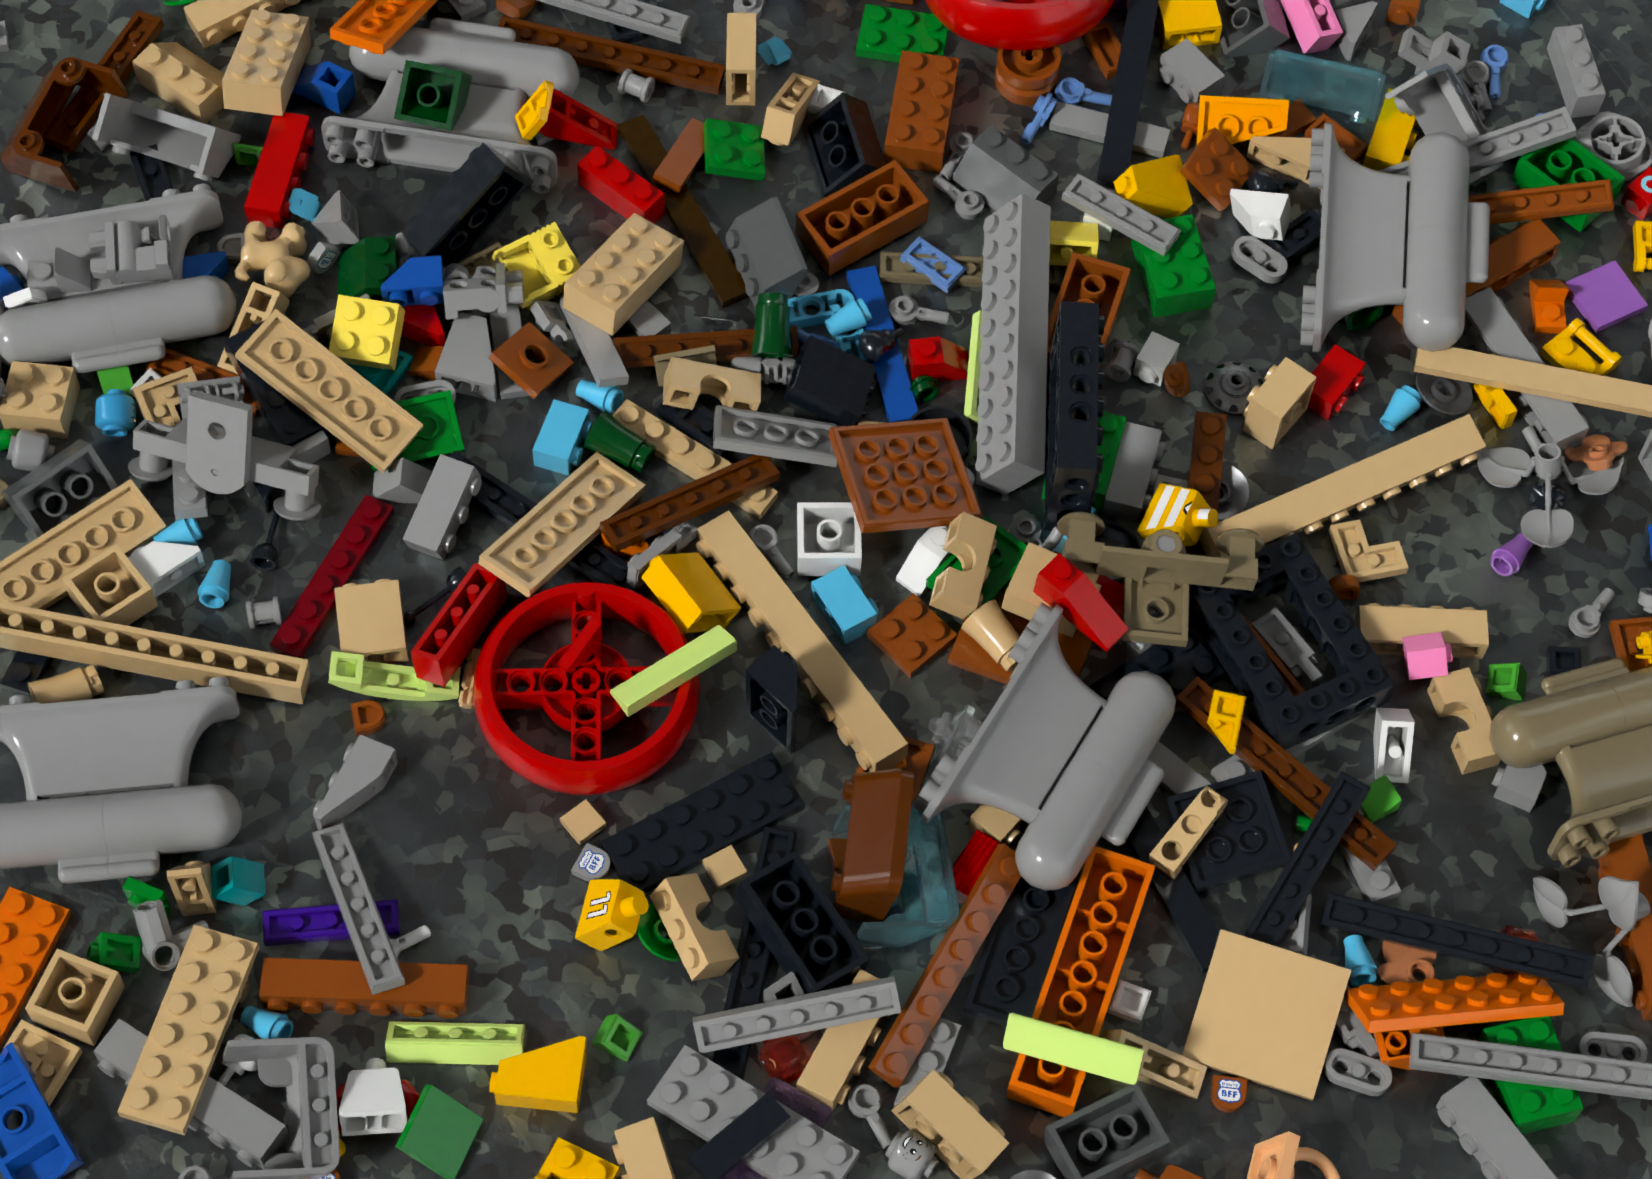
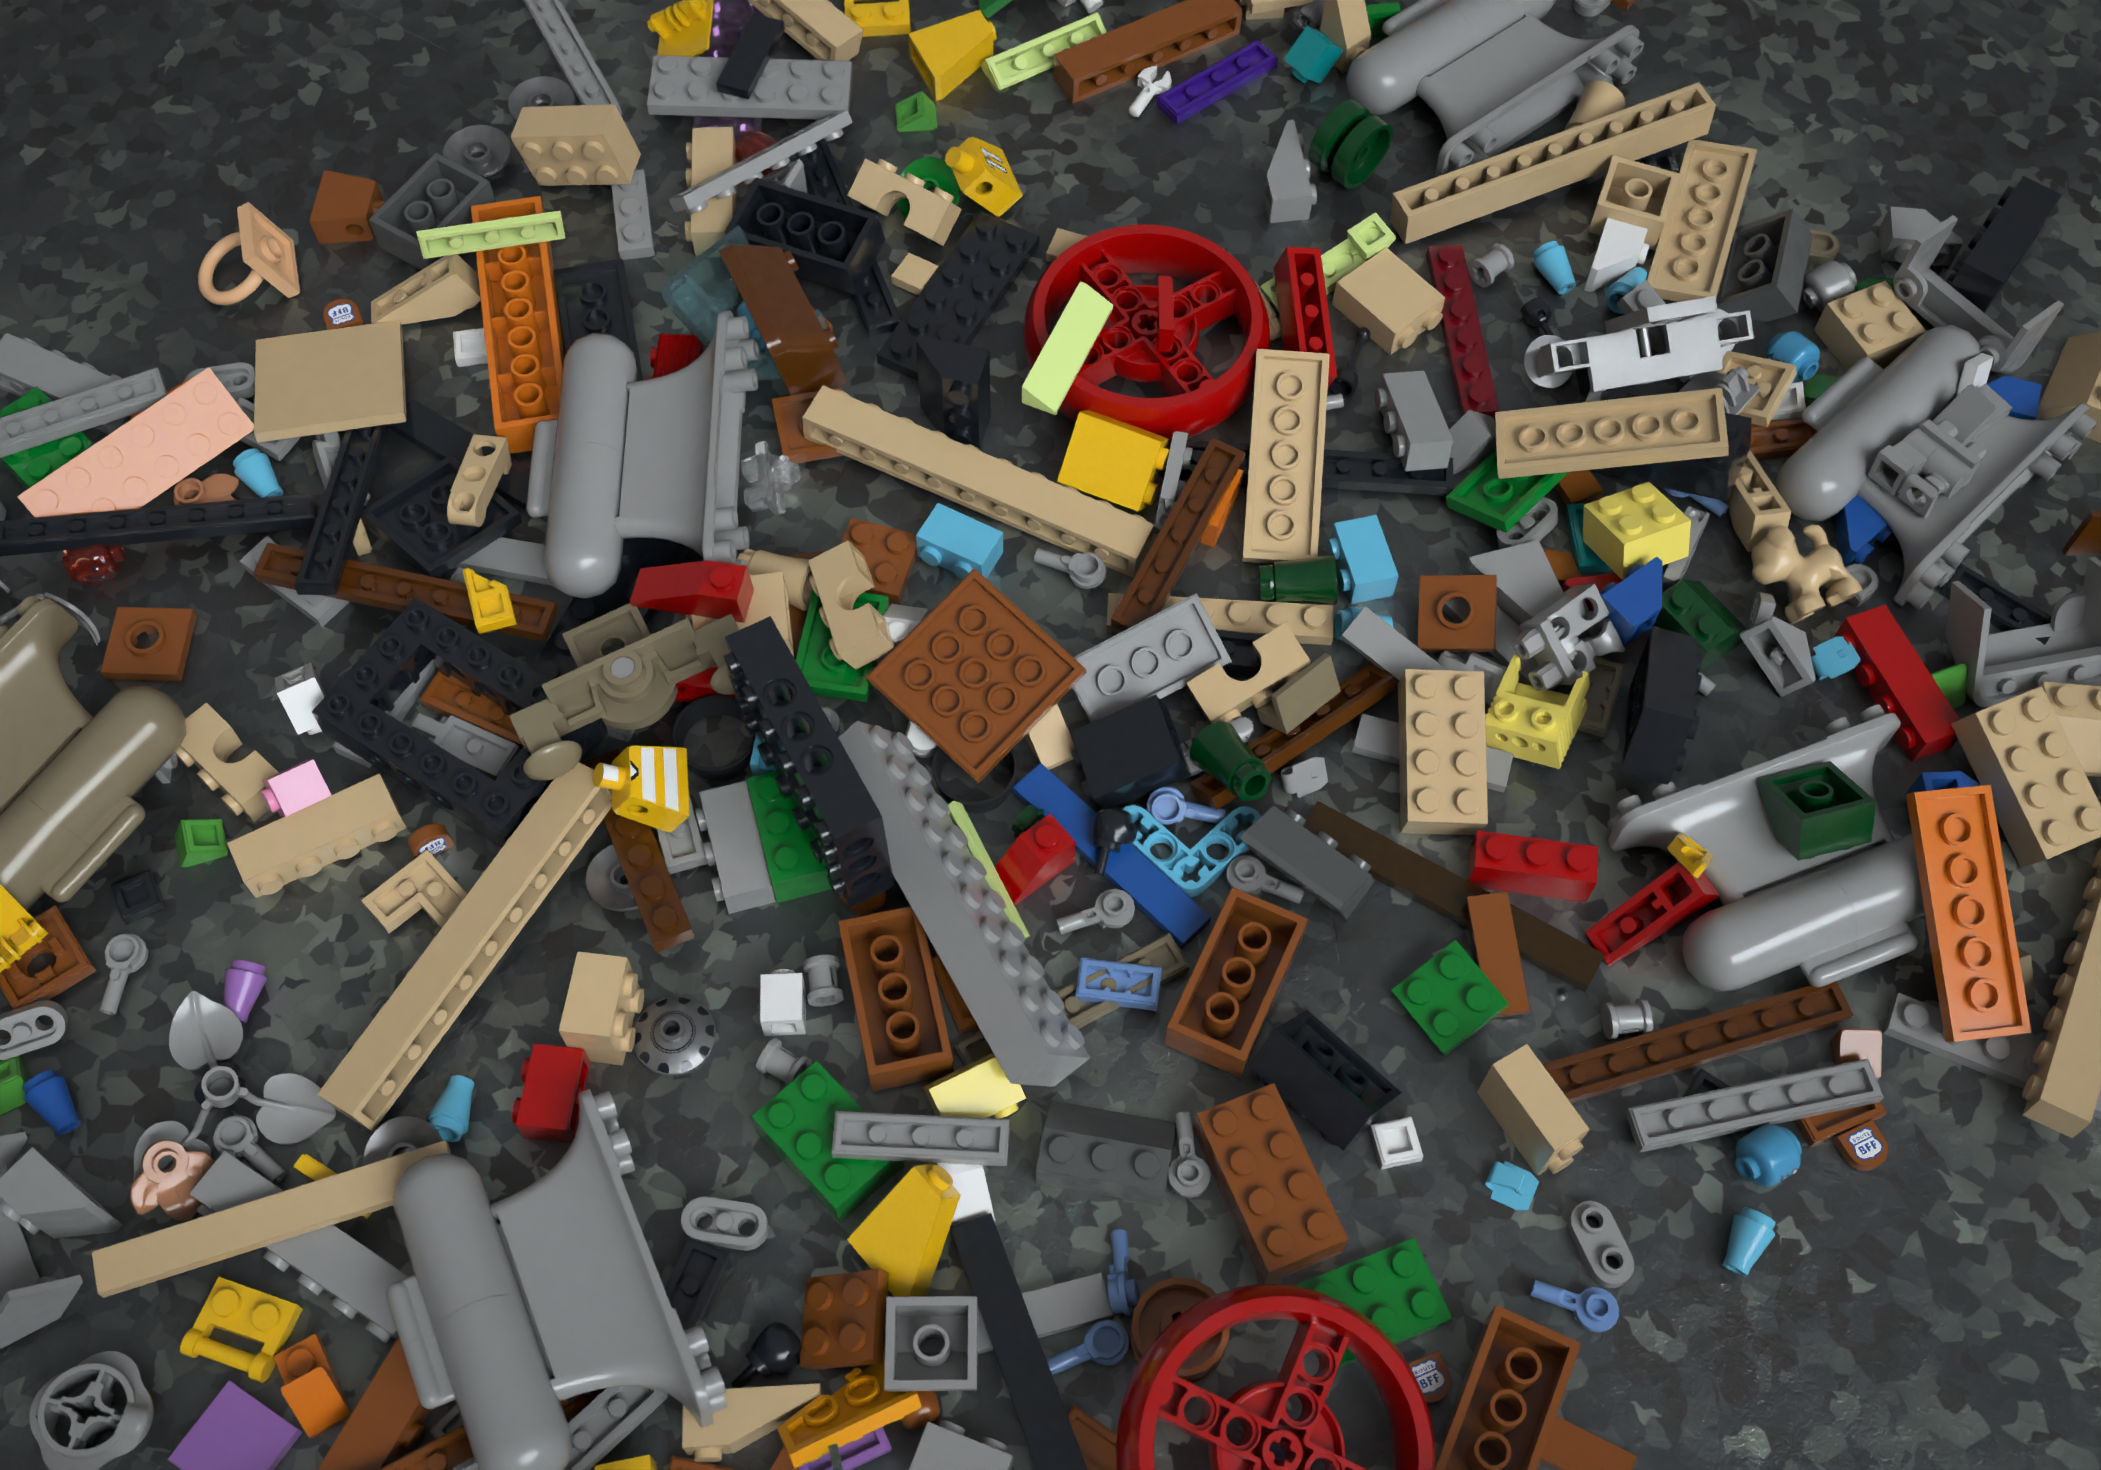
camera: 150 degrees right, 0 degrees up
light grey tile [312,823,405,995] -> none
dark orange tile [350,700,386,737] -> none
tile [571,843,611,882] -> none
tan slope [761,73,820,146] -> none
white brick [797,502,862,576] -> none
medium azure cone [824,298,872,337] -> none
light grey plate [848,1084,893,1150] -> none
dark orange plate [868,843,1021,1087] -> none
light grey plate [932,175,984,220] -> none
dark orange piece [1164,361,1190,397] -> none
white slope [1230,189,1292,241] -> none
bright green slope [1360,775,1402,823] -> none
none -> dark orange piece [100,607,197,681]
none -> light grey bush [756,1038,812,1087]
none -> light grey slope [884,1296,978,1391]
none -> dark green wheel [1308,99,1393,190]

